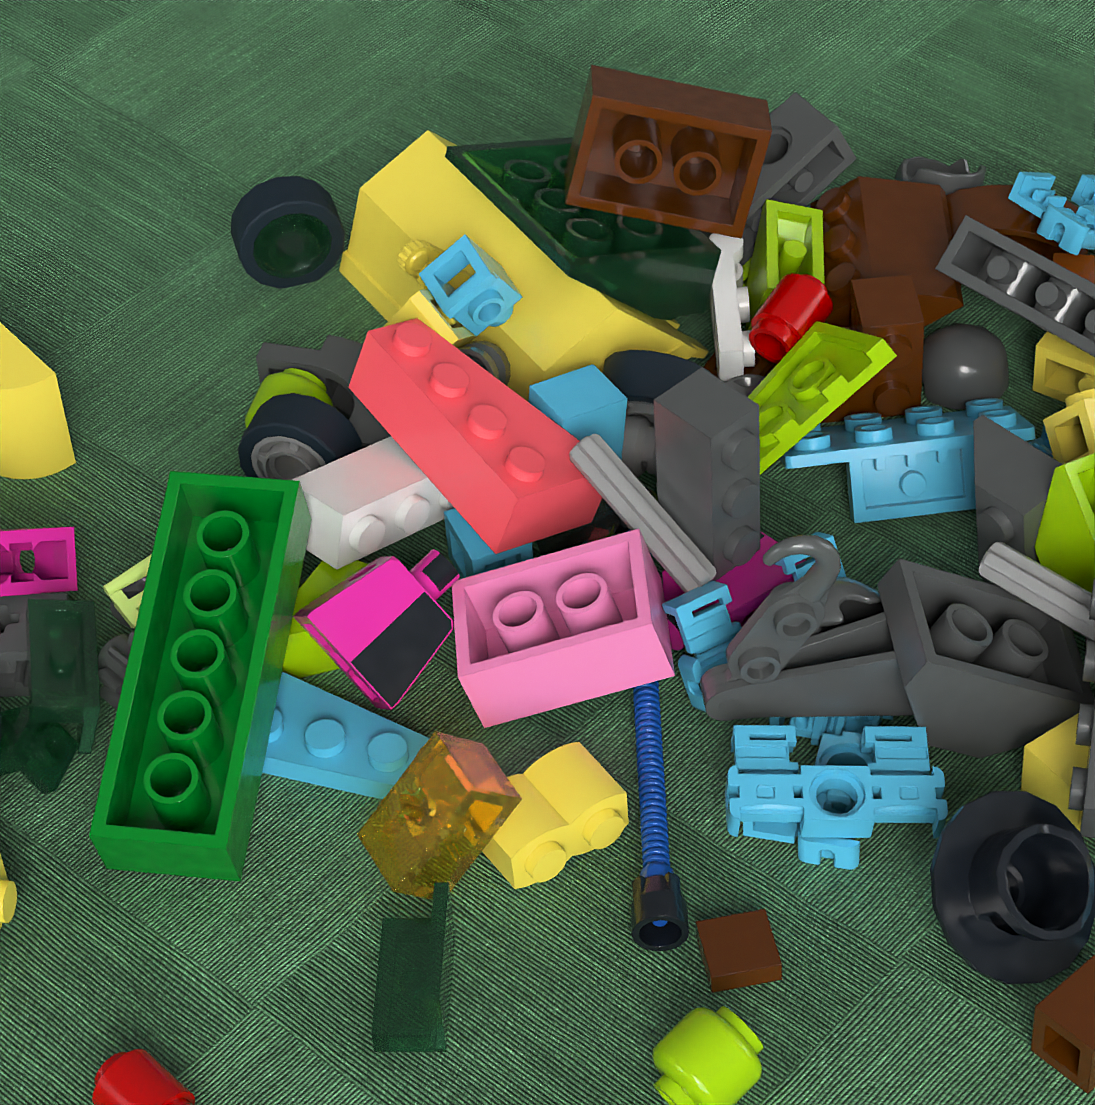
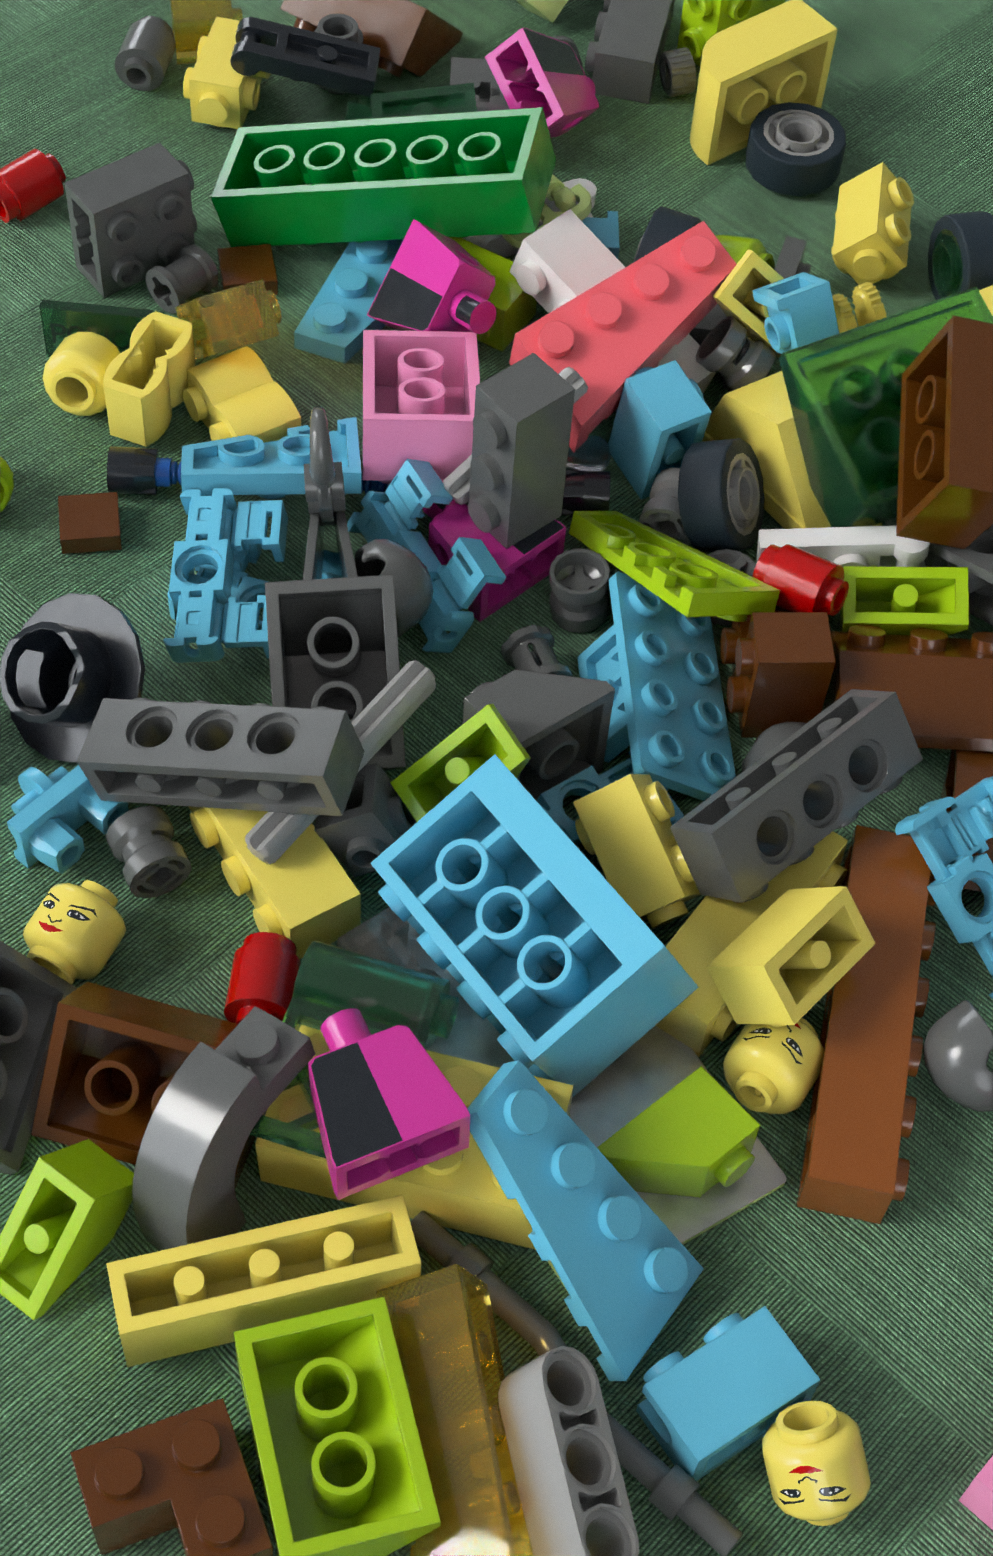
camera: 85 degrees right, 10 degrees up
none -> light yellow head [43,332,120,416]
none -> dark grey brick [65,142,197,298]
none -> light yellow brick [103,311,196,447]
none -> dark grey bush [145,244,218,313]
none -> medium azure wing [181,417,362,499]
none -> reddish brown tile [217,244,278,300]
none -> dark grey bush [501,625,573,677]
none -> dark grey wheel [549,548,610,633]
none -> black wheel [746,102,846,196]
none -> light yellow brick [831,162,914,285]

